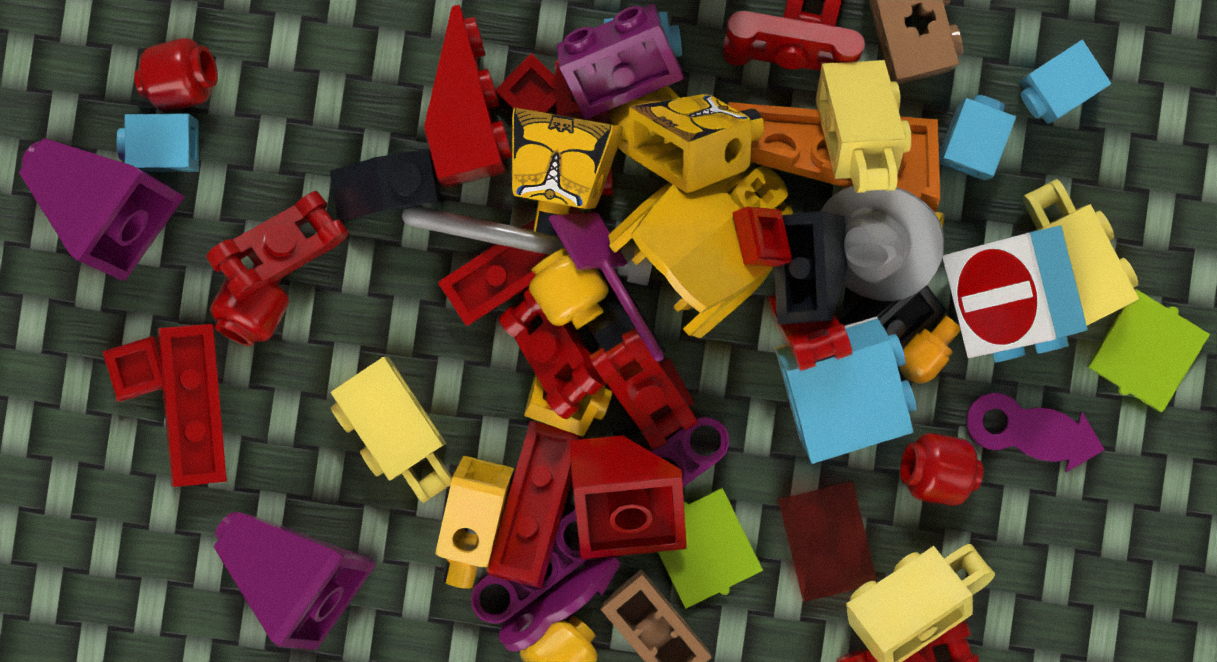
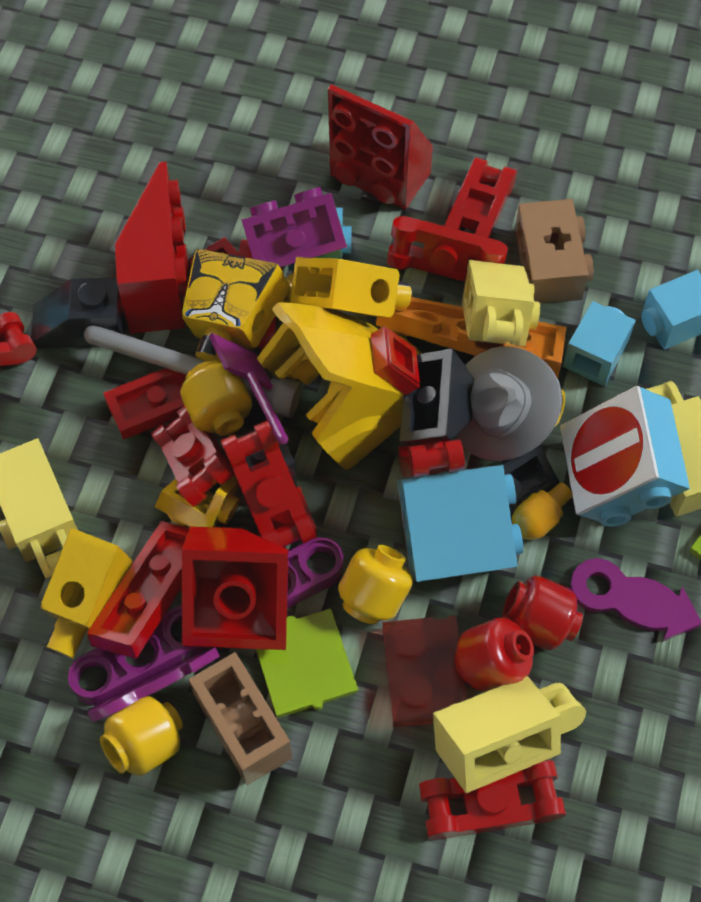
camera: 10 degrees right, 25 degrees down
none -> yellow head [338,545,414,624]
none -> red head [455,618,534,692]

